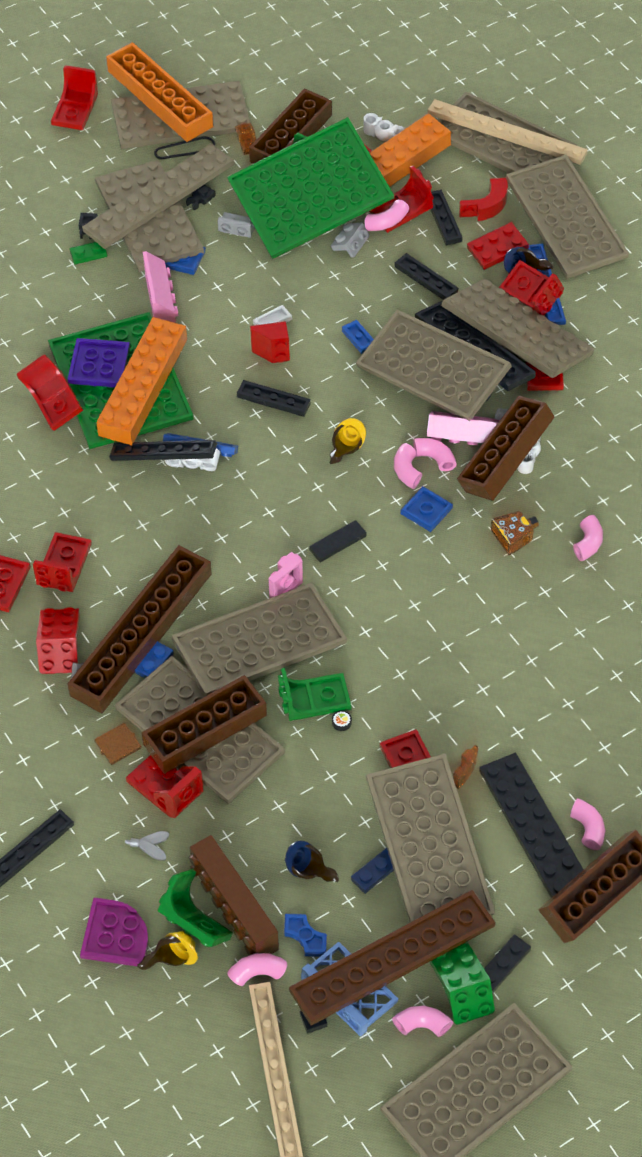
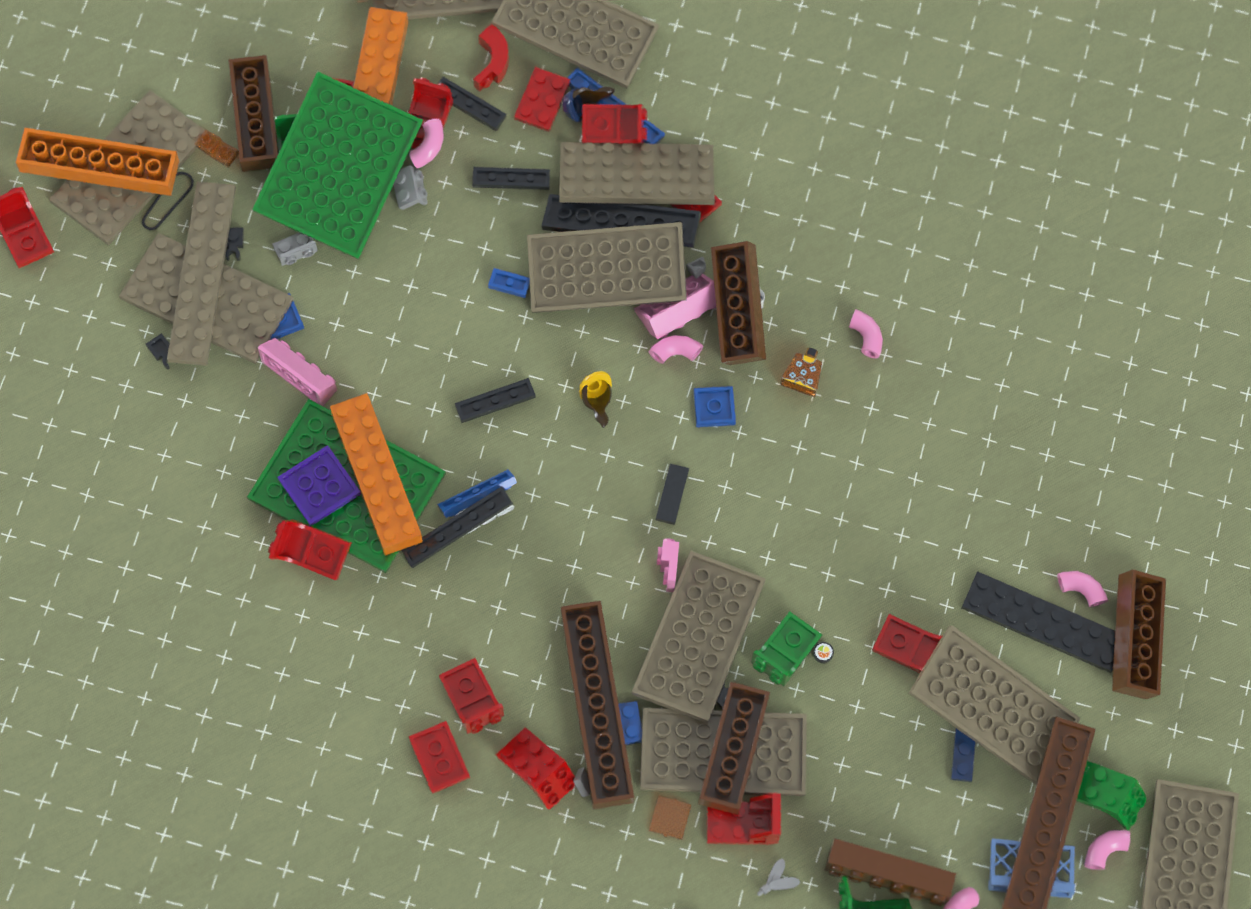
camera: 45 degrees left, 15 degrees up
green plate [69,242,107,265] -> none
red slope [250,321,290,363] -> none
white tile [253,305,292,325] -> none
blue tile [284,914,327,957] -> none
piece [285,841,339,882] -> none
white piece [364,113,405,141] -> none
bright pink cylinder [394,443,422,489] -> none
clear orange slope [453,745,479,790] -> none
black plate [484,934,531,994] -> none

